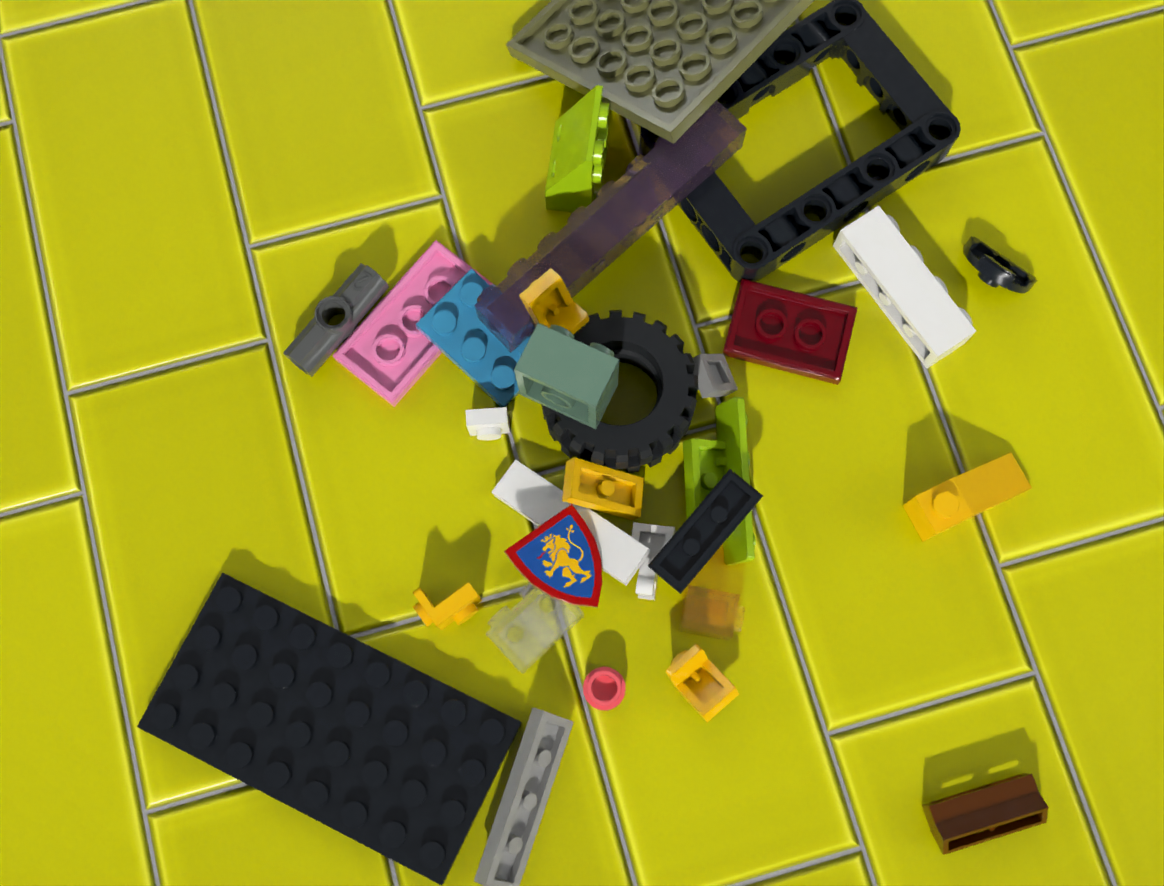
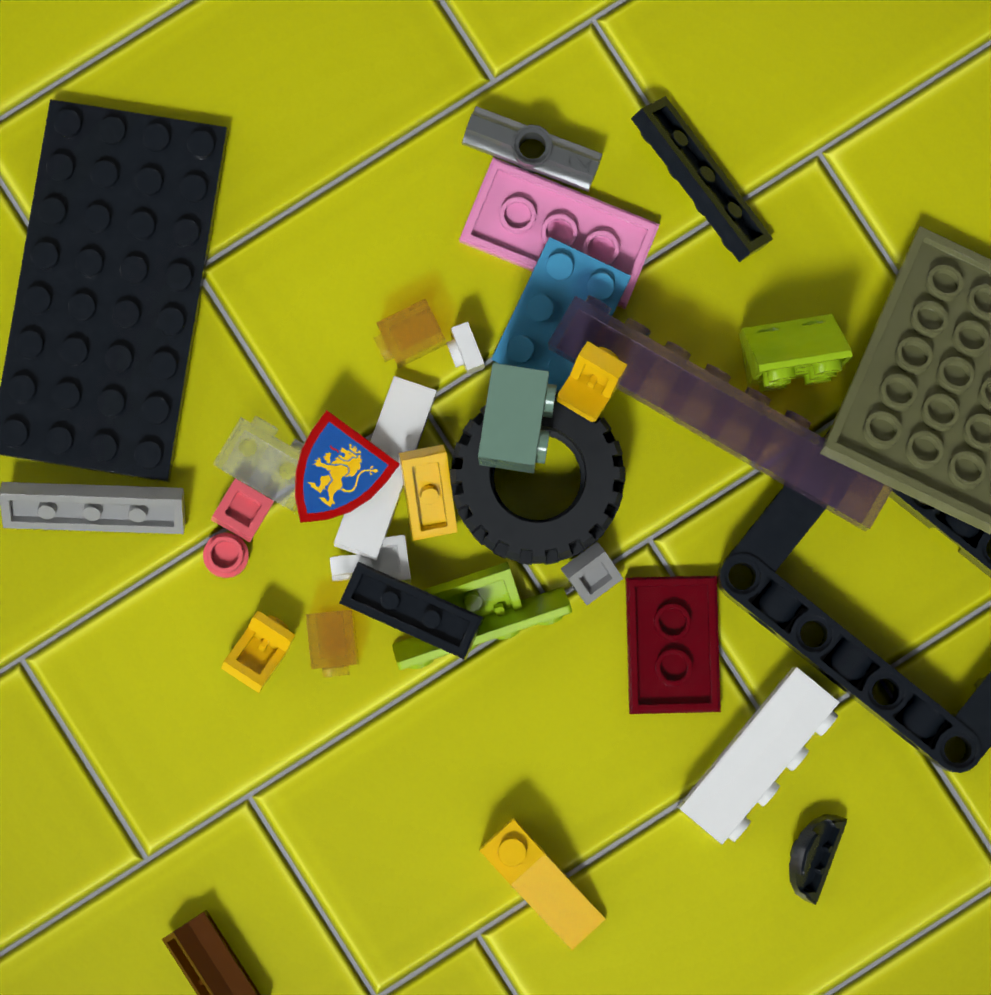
camera: 75 degrees right, 10 degrees up
yellow bracket [413,582,482,630] -> none
none -> coral plate [211,478,274,543]
none -> clear yellow brick [373,299,446,368]
none -> black plate [631,96,773,262]

